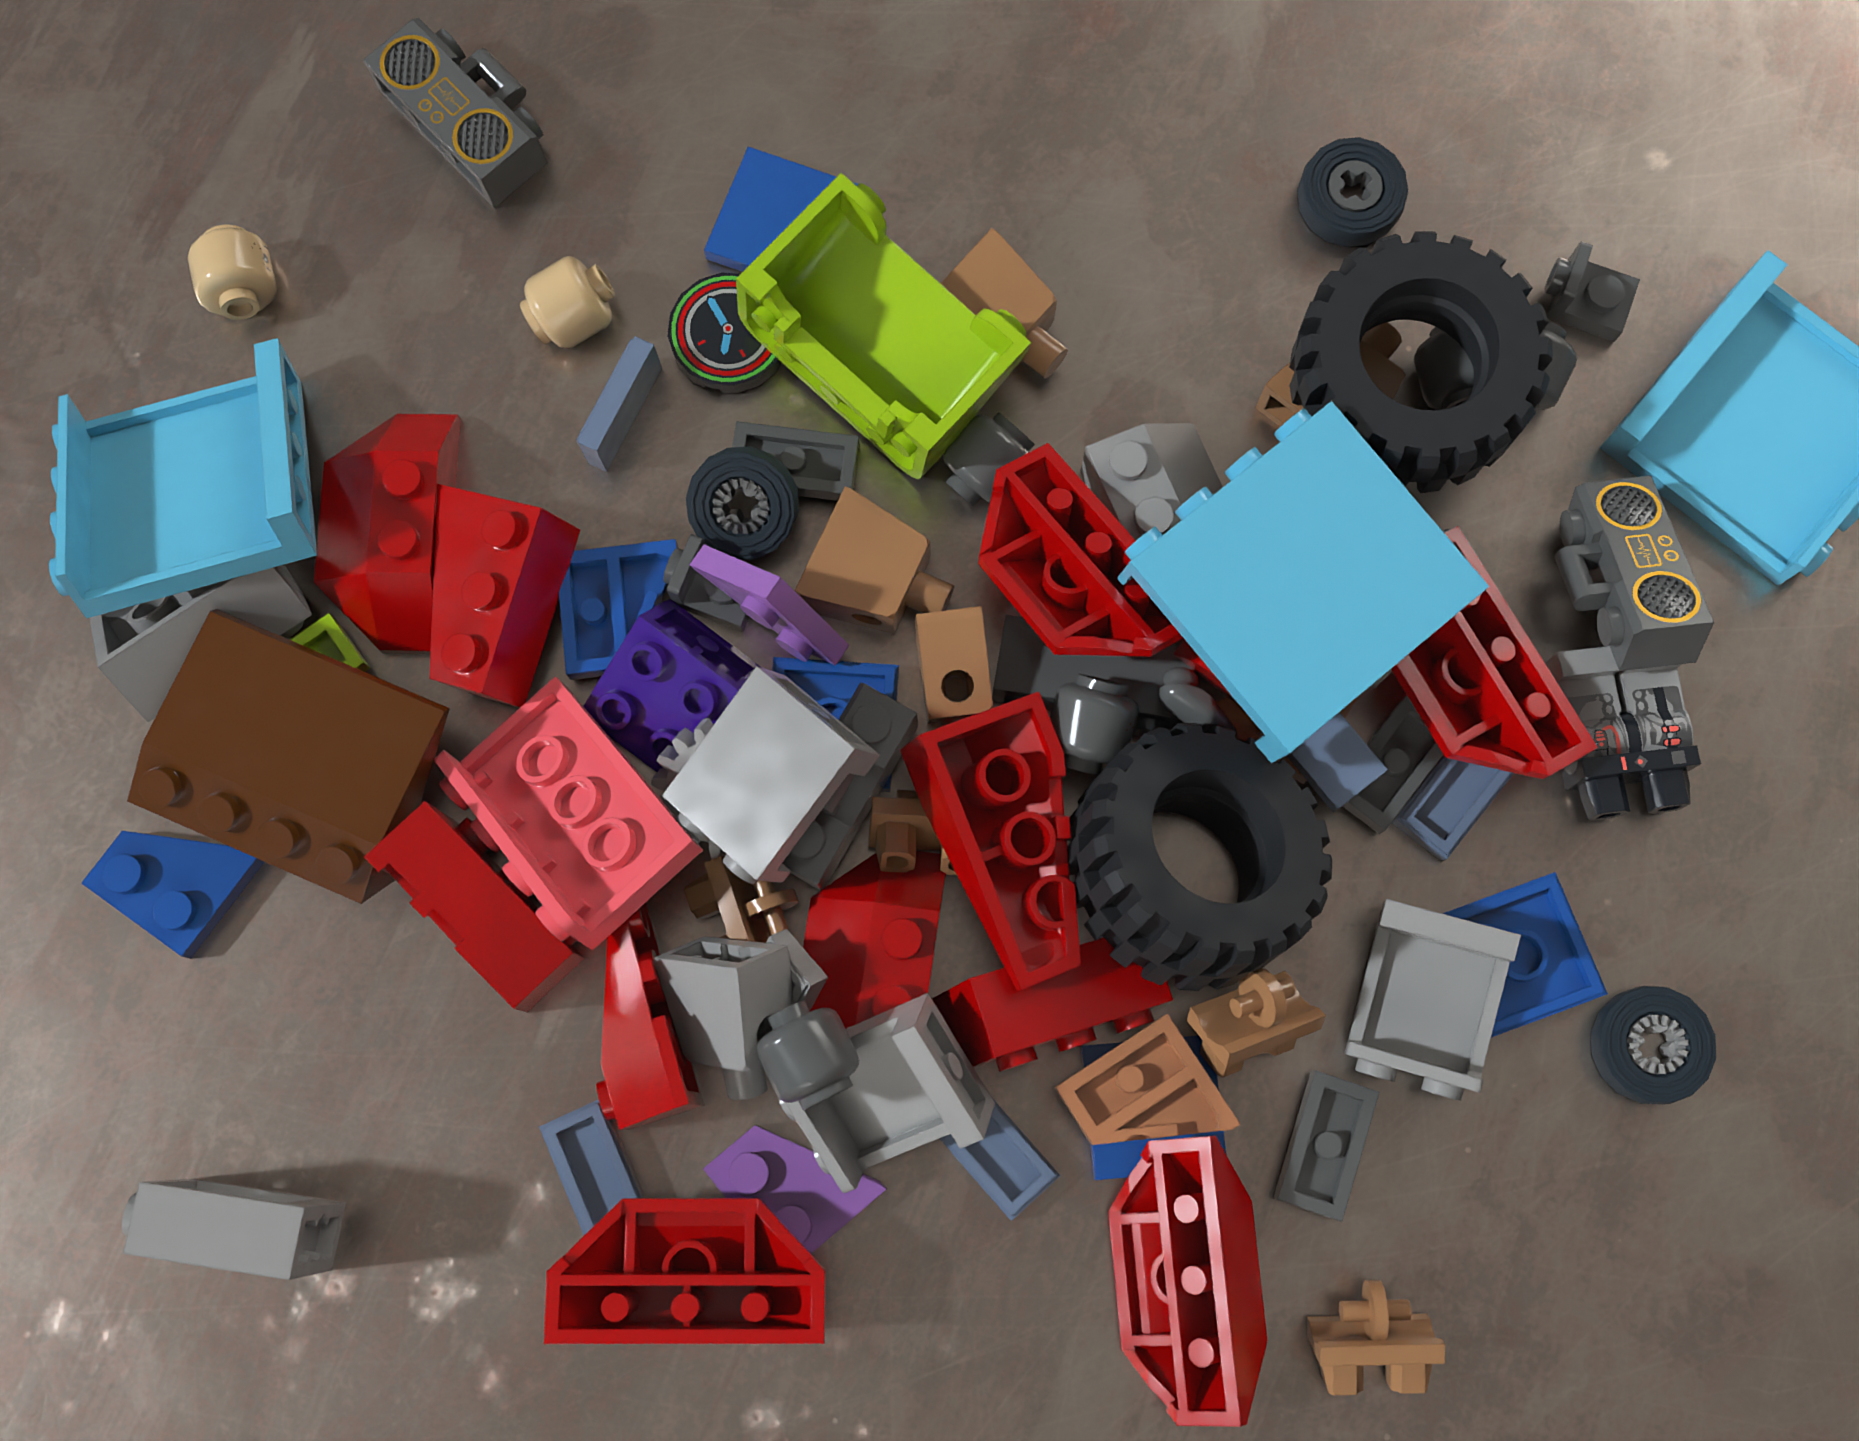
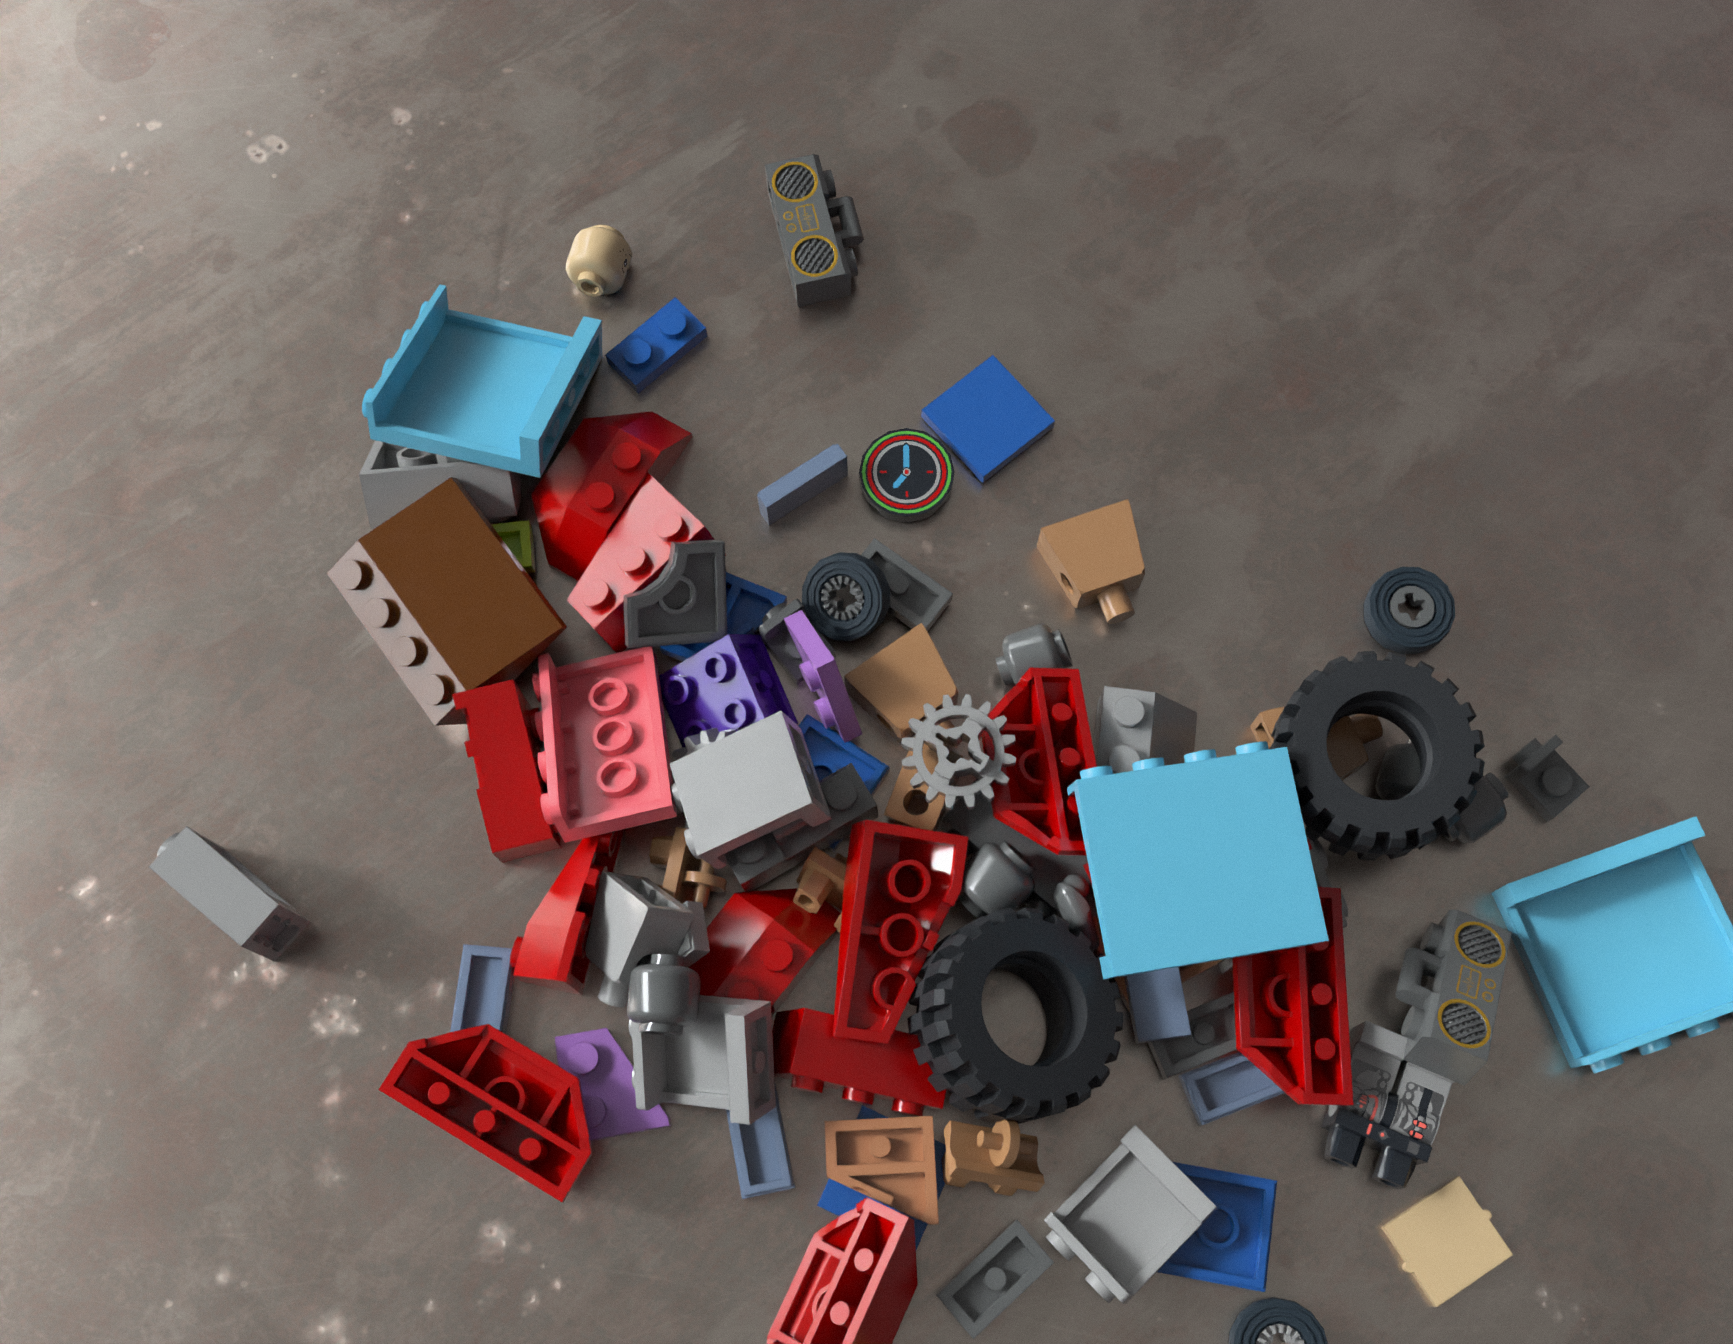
camera: 30 degrees right, 5 degrees down
blue wing [81,831,265,959] -> none
tan head [520,256,616,349] -> none
lime windscreen [736,173,1031,479] -> none
none -> blue plate [605,297,708,394]
none -> dark grey tile [623,540,727,648]
none -> light grey gear [901,694,1016,811]
none -> tan piece [1381,1176,1513,1307]

